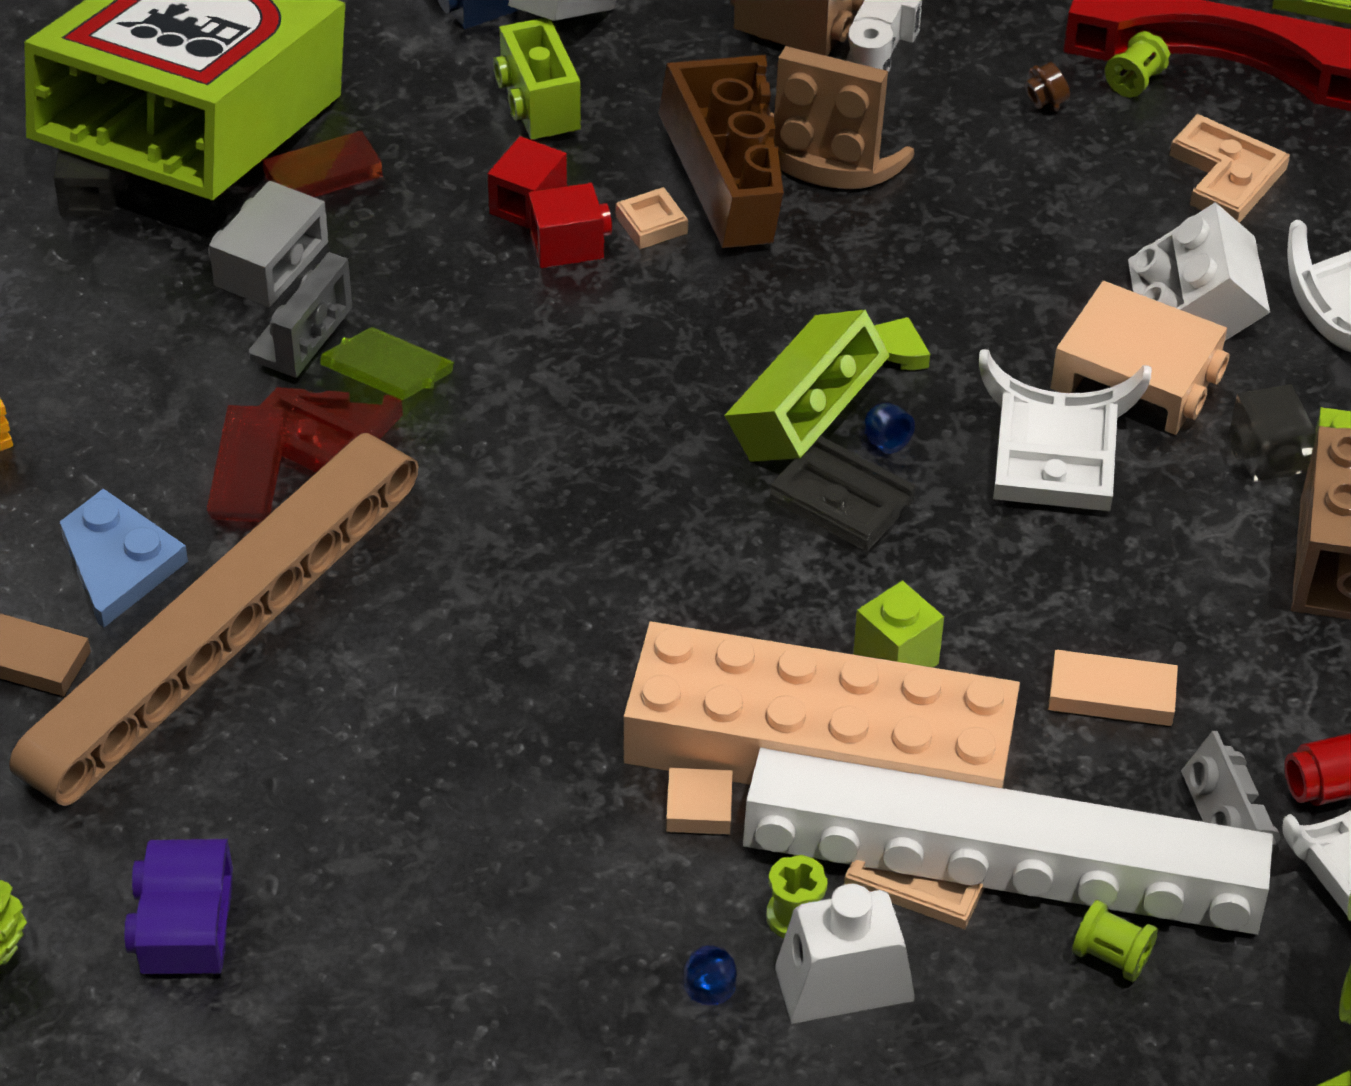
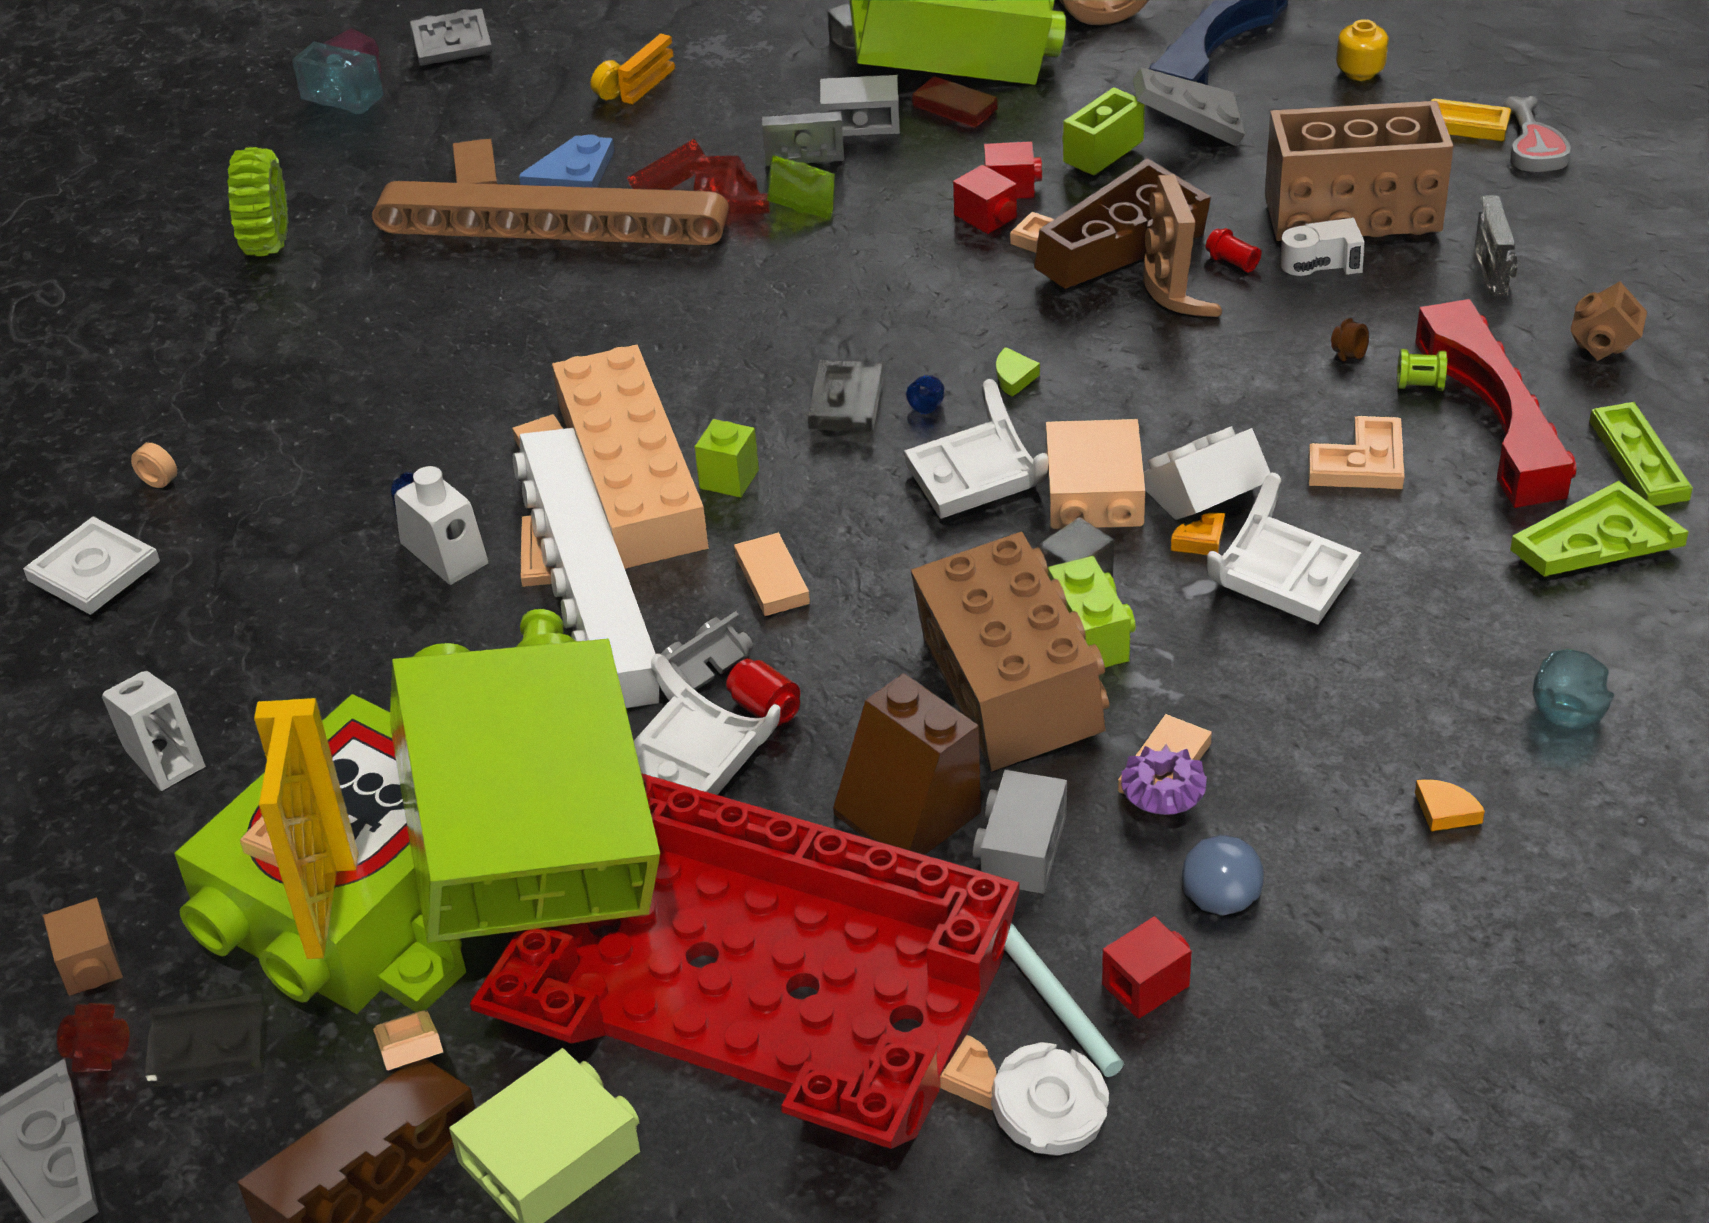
camera: 65 degrees right, 5 degrees down
dark purple brick [125,839,233,974] -> none
lime brick [724,310,890,462] -> none
lime bush [766,855,828,938] -> none
none -> light orange tile [1171,513,1225,555]

